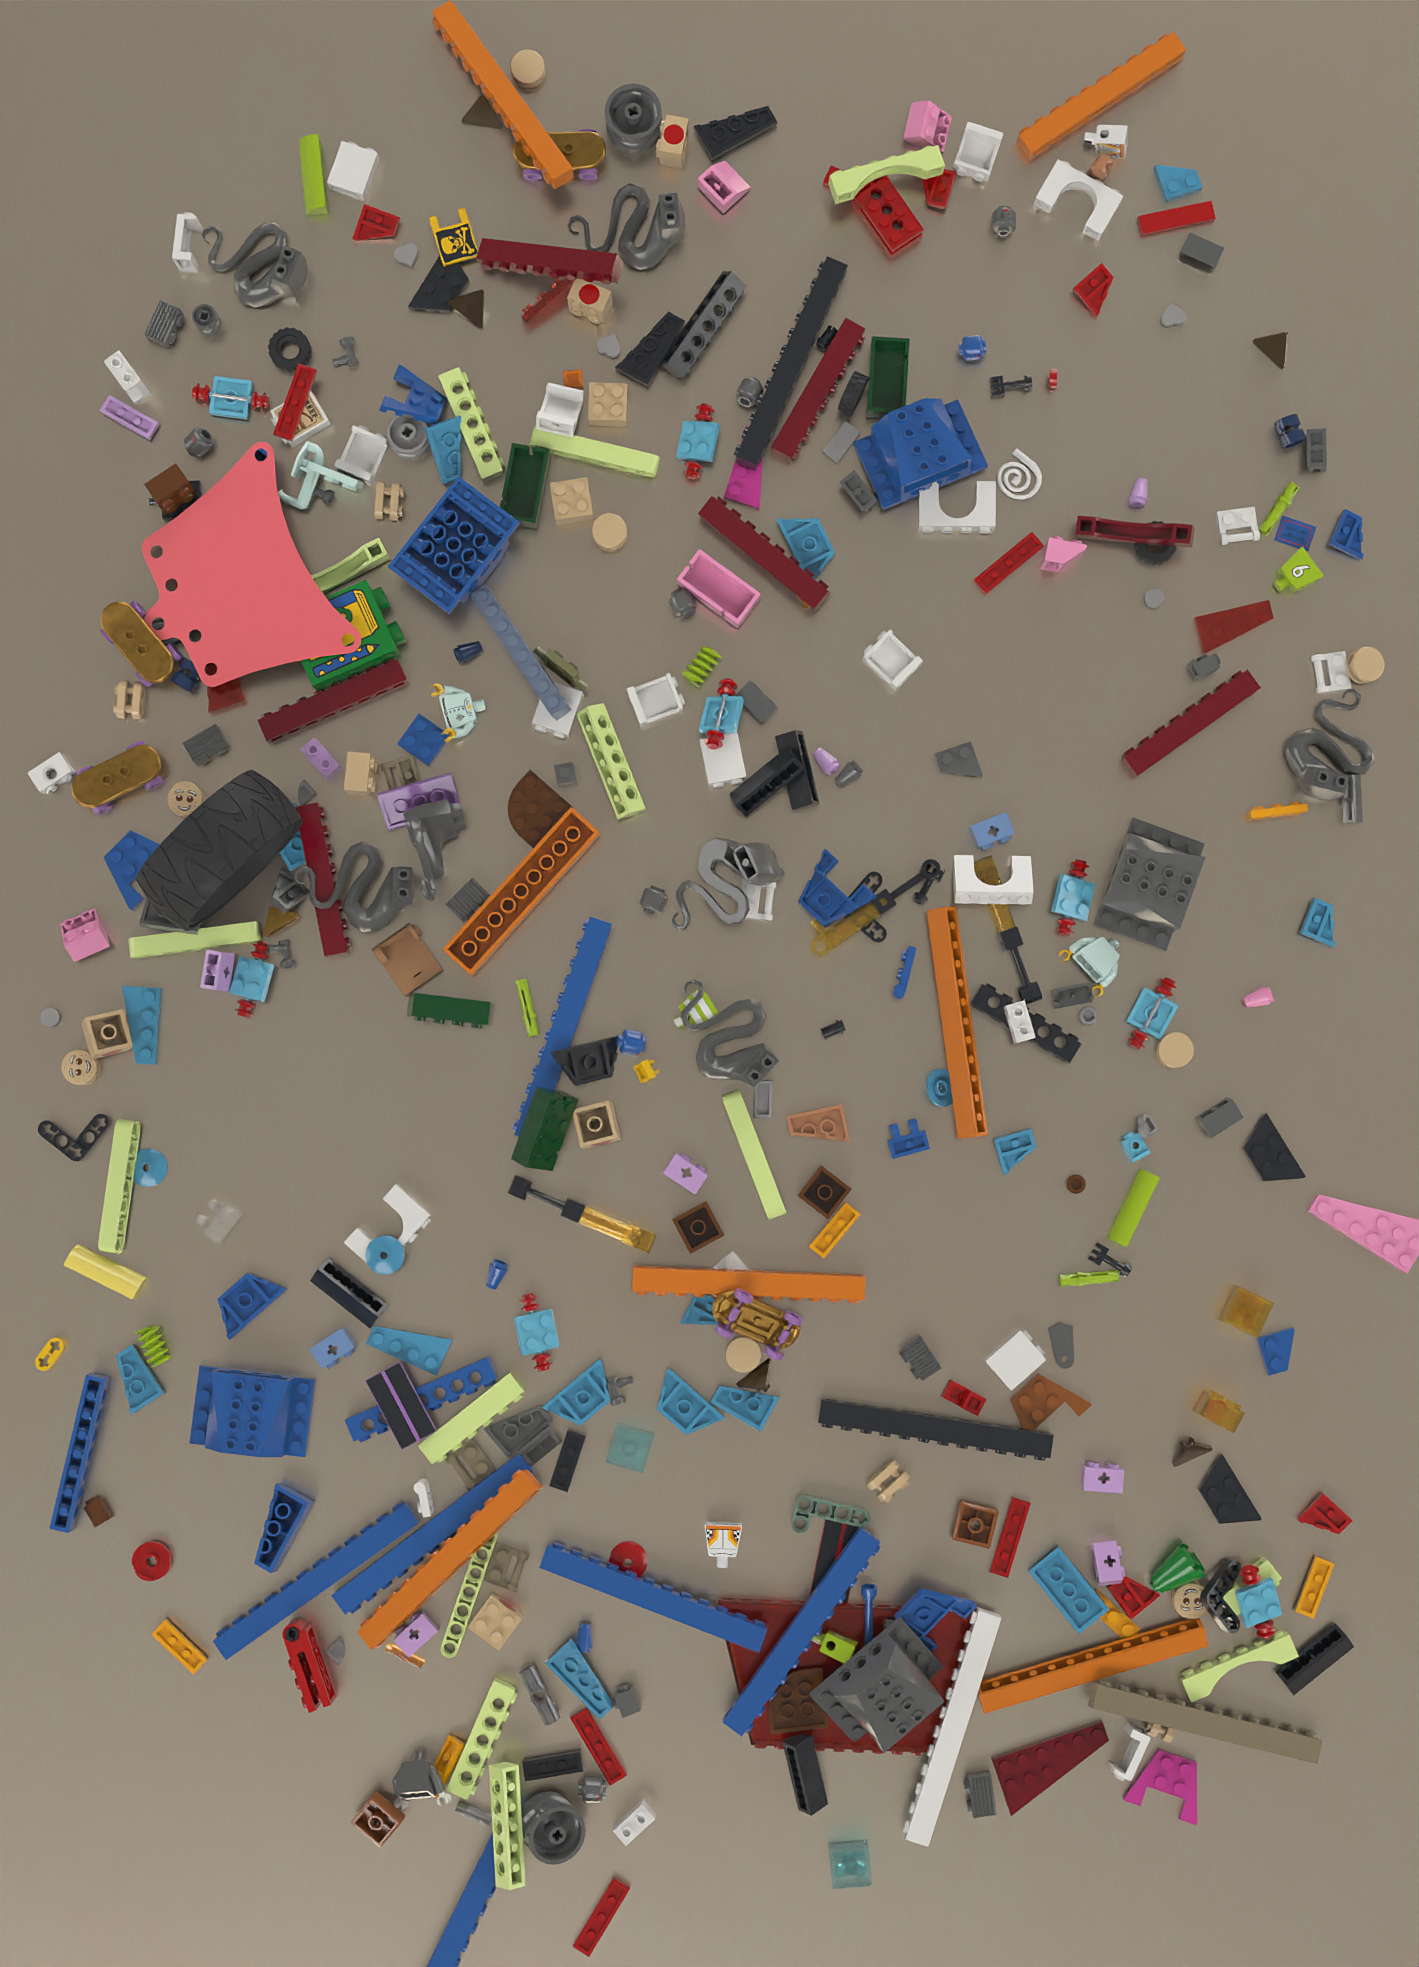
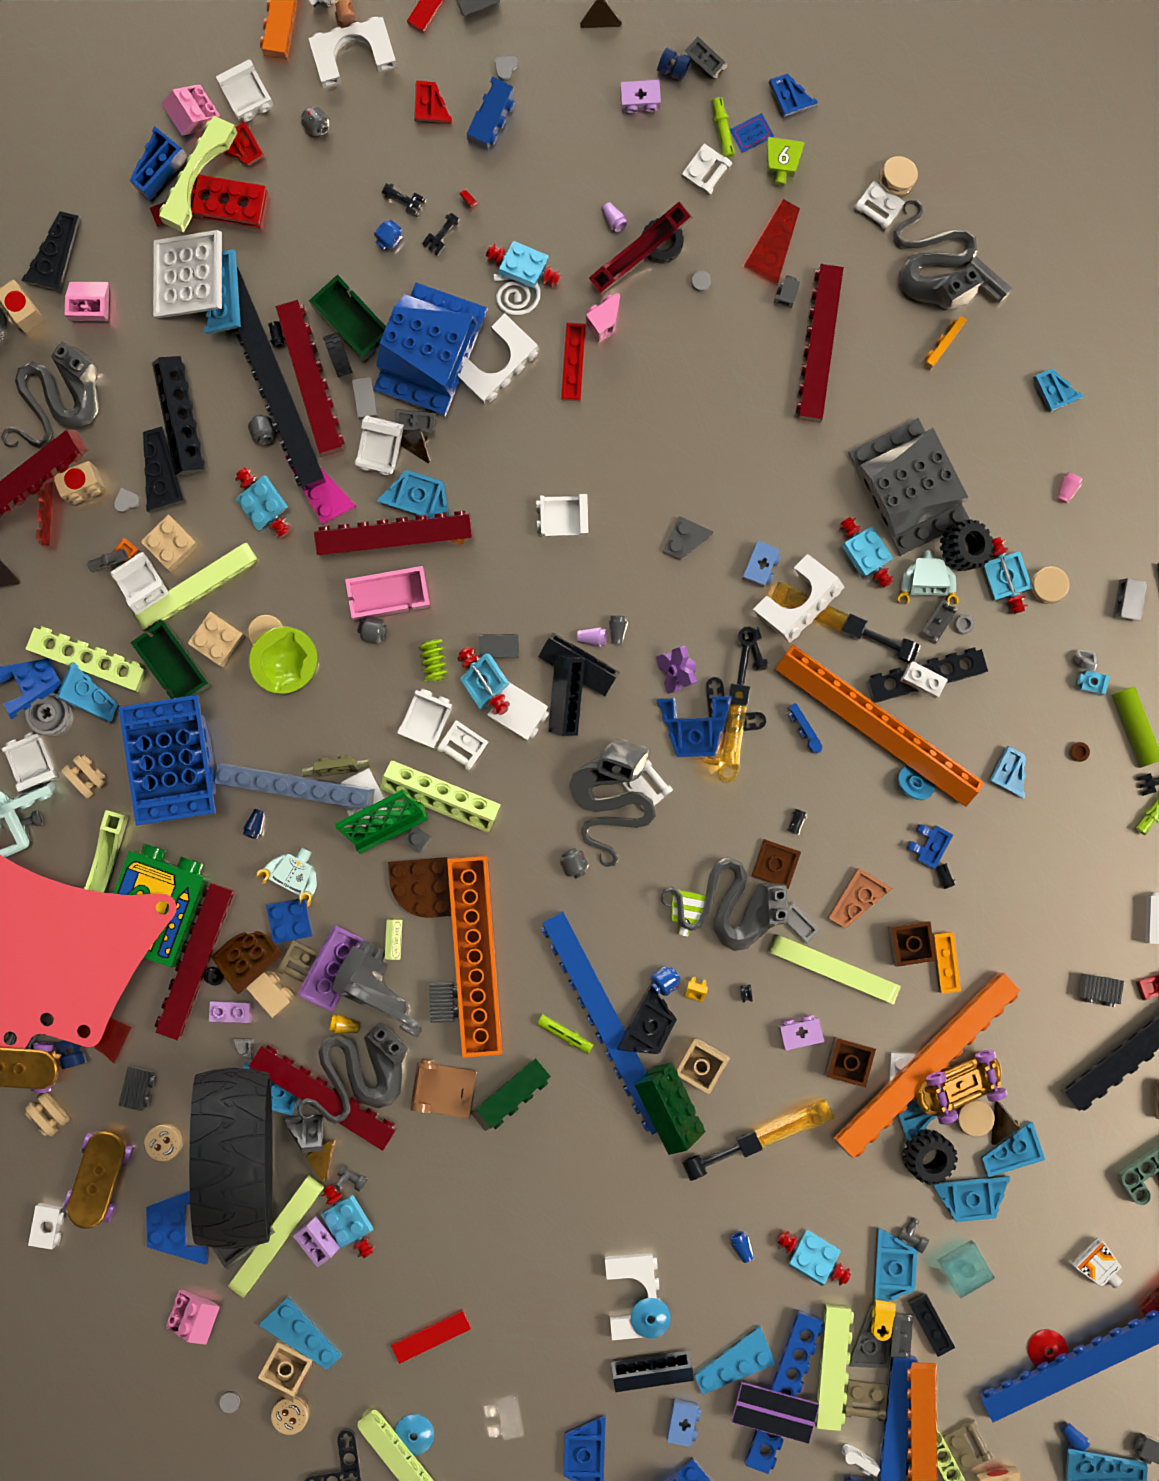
camera: 50 degrees left, 0 degrees up
none -> flat silver pin [87,548,128,573]
none -> blue wedge [130,126,188,201]
none -> white plate [153,230,222,318]
none -> dark azure wing [204,249,241,334]
none -> black bush [204,966,224,986]
none -> reddish brown plate [211,931,283,994]
none -> lime piece [249,627,317,694]
none -> yellow cone [329,1014,359,1034]
none -> green fence [335,789,428,854]
none -> white panel [354,416,404,475]
none -> black hinge [382,183,426,217]
none -> yellowish green tile [384,920,403,960]
none -> red tile [391,1310,472,1364]
none -> dark brown piece [400,428,431,463]
none -> white plate [437,721,489,771]
none -> blue wedge [467,76,516,150]
none -> medium azure plate [485,241,561,288]
none -> lavender brick [620,80,661,113]
none -> medium lavender plant [656,646,697,694]
none -> black bush [740,984,753,1003]
none -> reddish brown tile [751,839,801,889]
none -> yellow piece [871,1300,896,1341]
none -> black tyre [902,1129,958,1185]
none -> black pin [936,863,956,889]
none -> black tyre [940,519,994,571]

